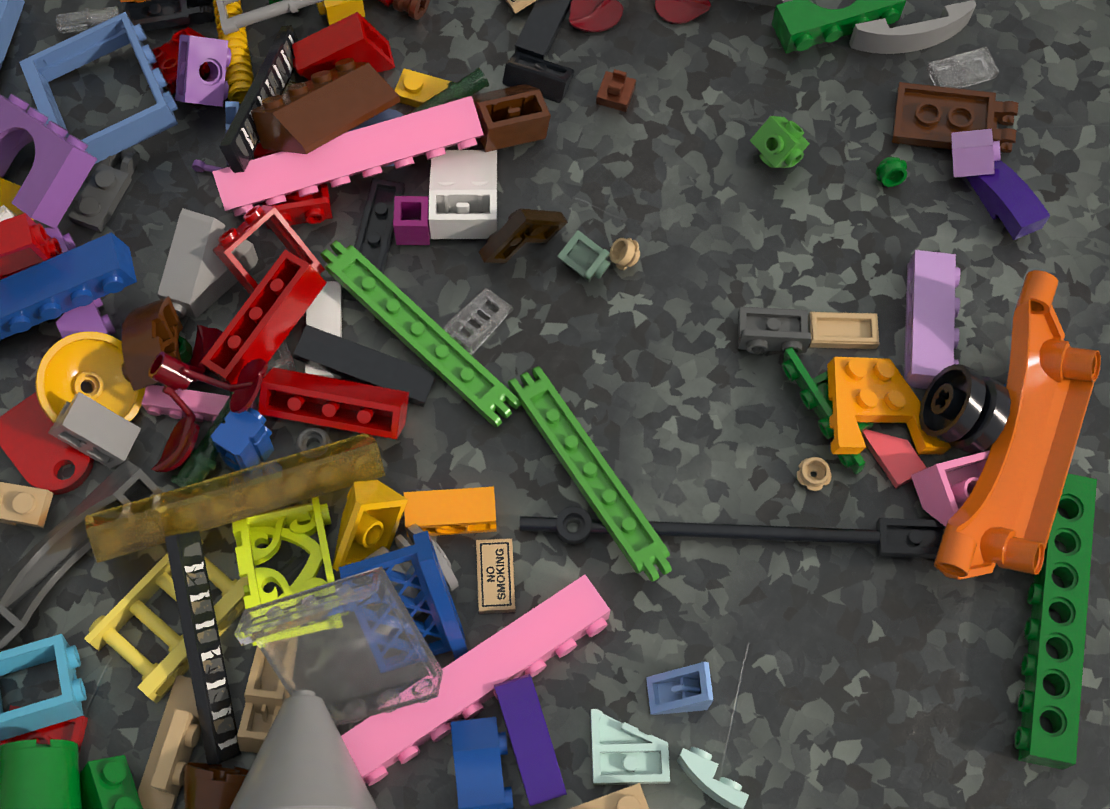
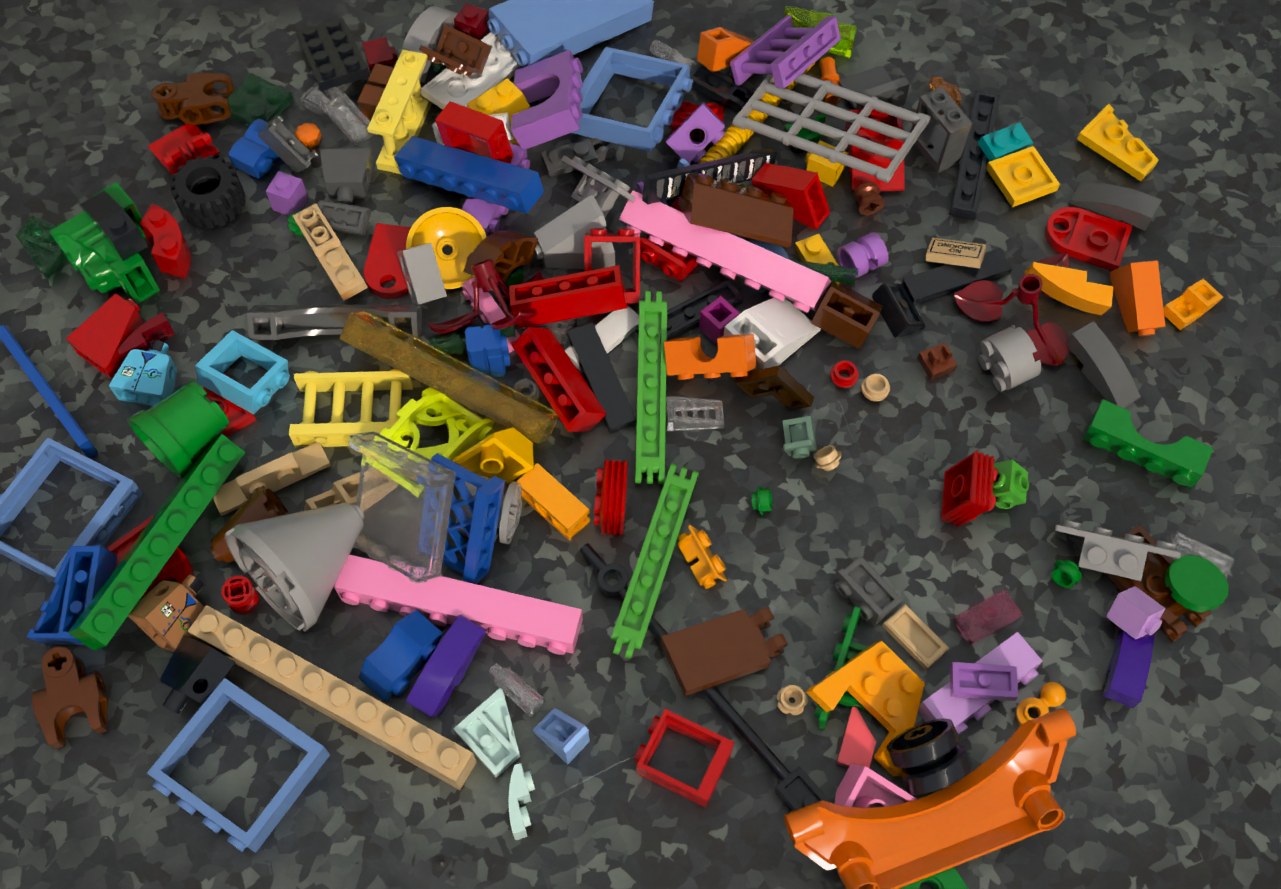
camera: 50 degrees right, 5 degrees down
black tile [165,531,242,765] -> none
tan tile [476,539,515,614] -> none
light grey slope [849,0,976,54] -> none
none -> clear cylinder [489,663,545,717]
none -> light grey bracket [561,156,636,217]
none -> red brick [594,459,628,536]
none -> red window [633,709,735,808]
none -> reddish brown tile [660,607,788,696]
none -> orange arch [664,333,757,380]
none -> light orange hinge [677,525,727,589]
none -> green plate [752,486,772,515]
none -> red plate [830,360,859,388]
none -> medium lavender wheel [837,232,888,279]
none -> tan plate [861,374,890,401]
none -> red brick [941,450,997,527]
none -> medium lavender plate [950,662,1018,701]
none -> clear pink plate [953,589,1023,645]
none -> light grey brick [978,325,1041,392]
none -> light orange plate [1015,682,1066,726]
none -> light grey bracket [1055,520,1181,581]
none -> green tile [1165,555,1229,613]

